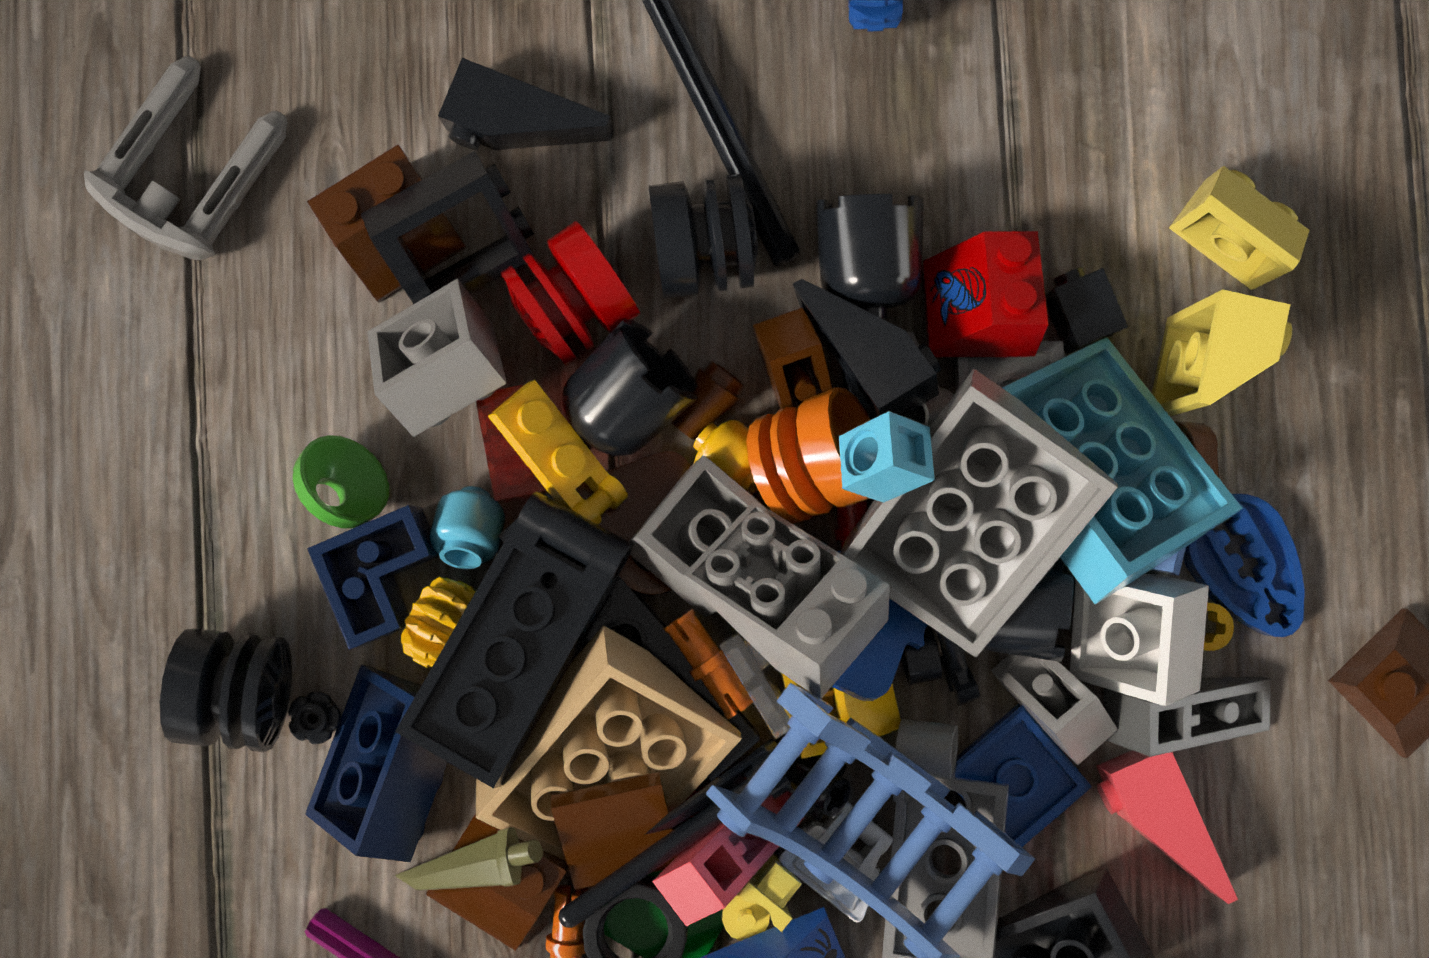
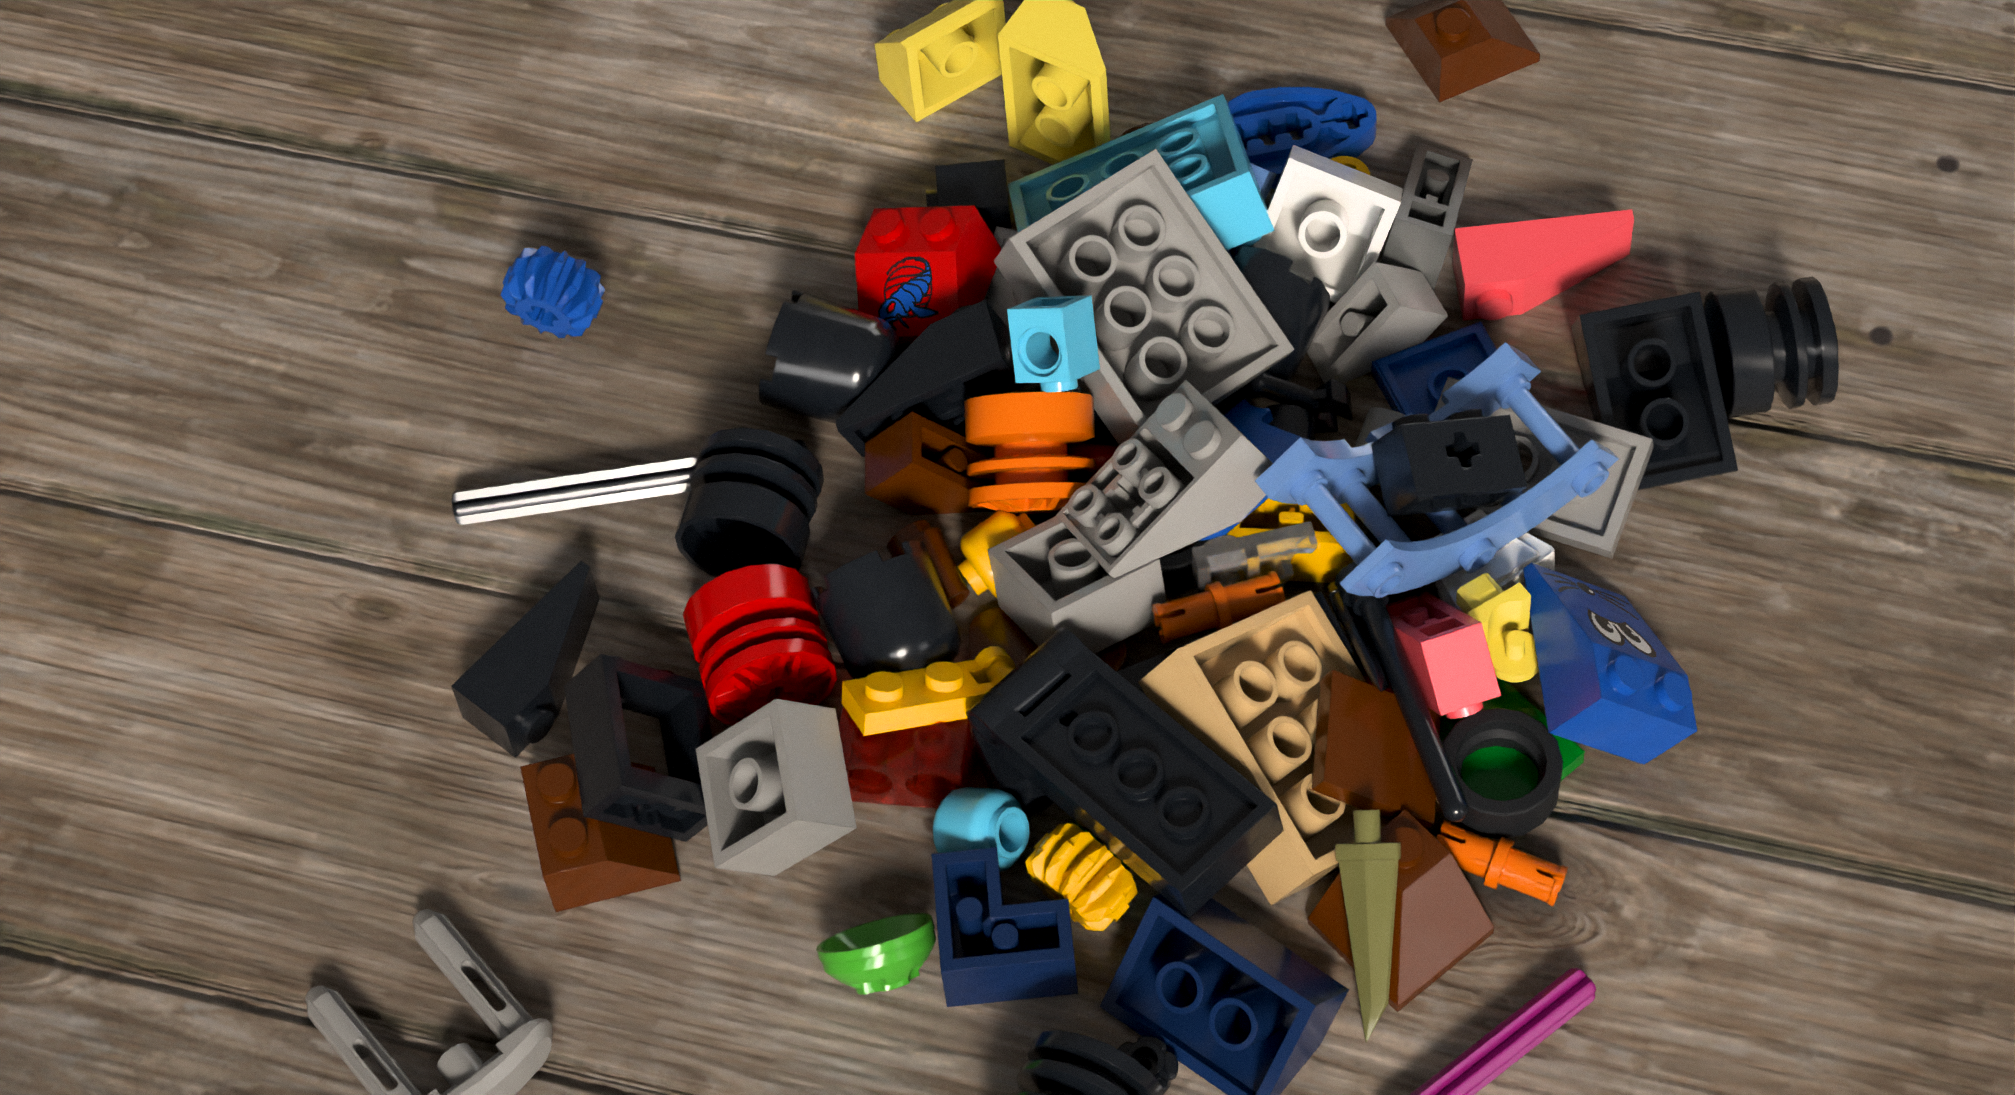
camera: 65 degrees left, 30 degrees down
none -> black brick [1371,409,1527,517]

